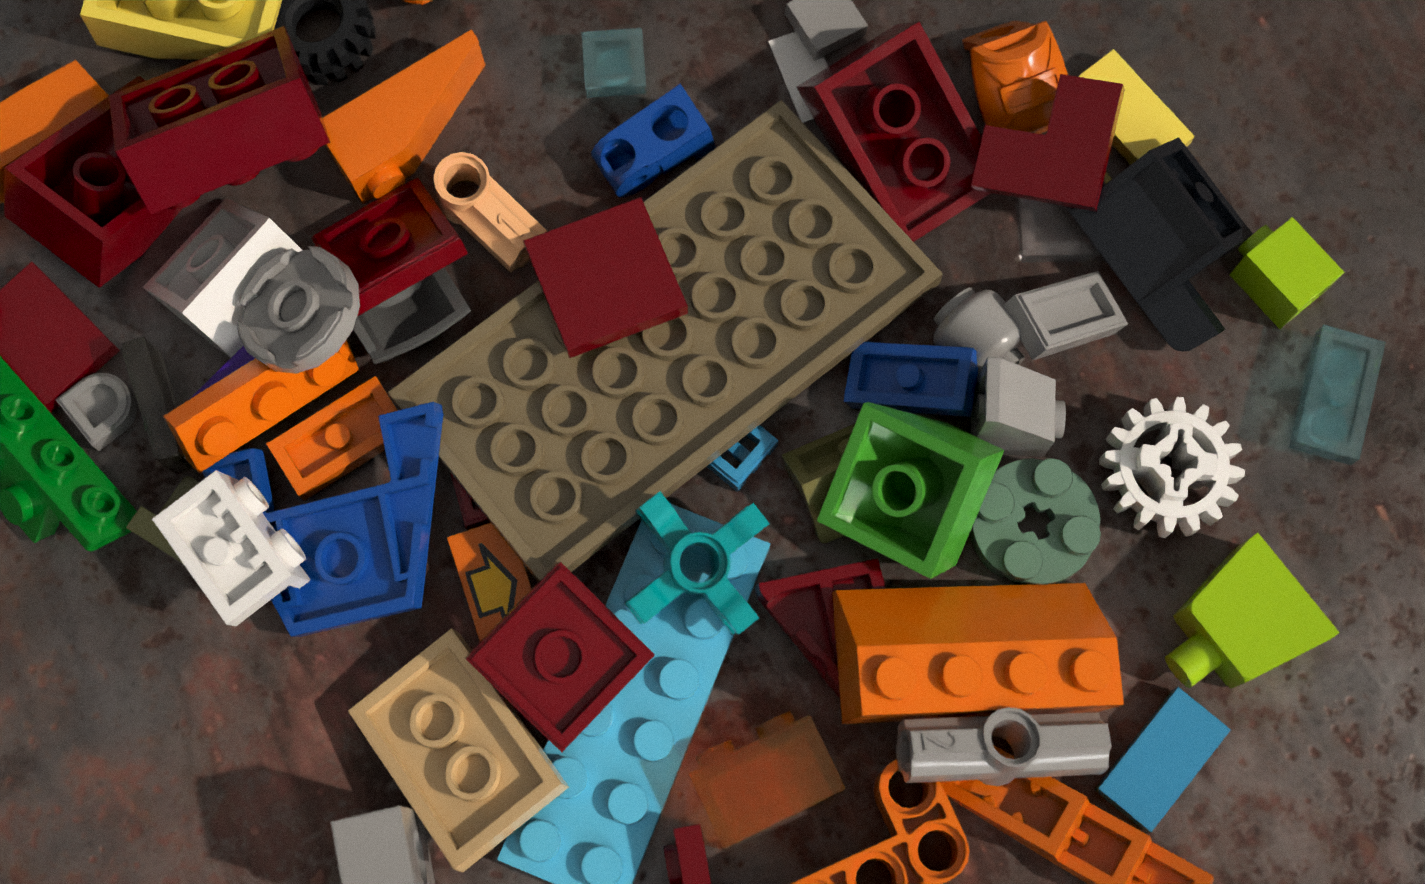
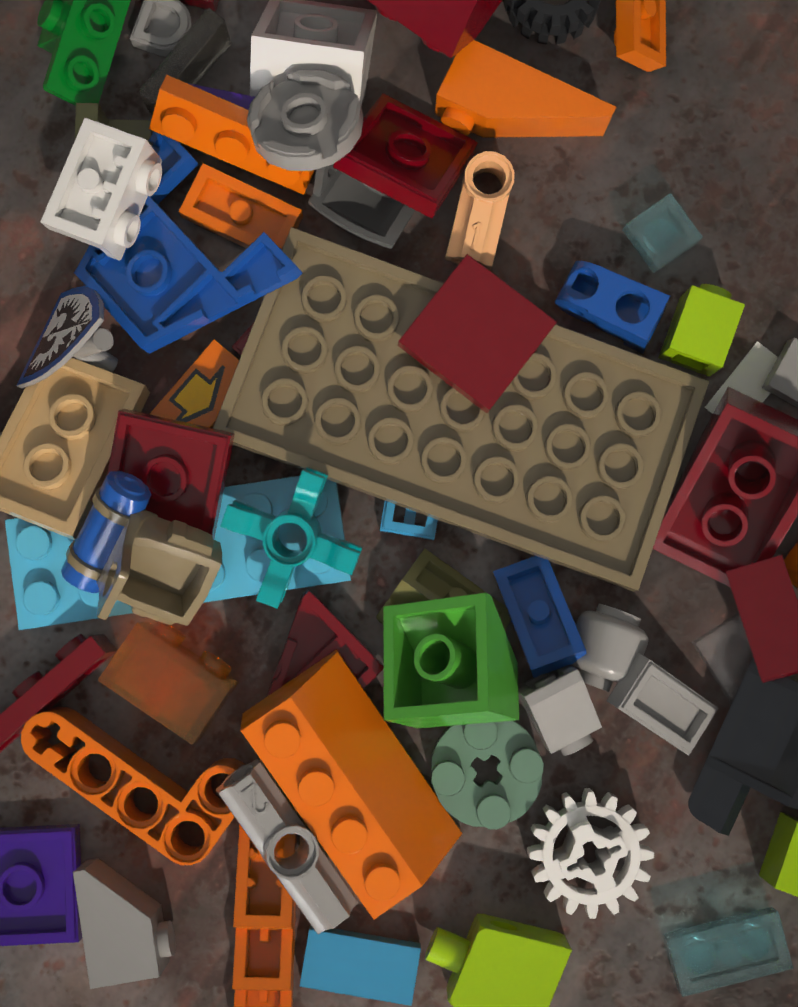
camera: 60 degrees right, 10 degrees up
none -> shield [16,286,118,388]
none -> dark tan piece [61,471,222,626]
none -> lime brick [658,284,745,377]

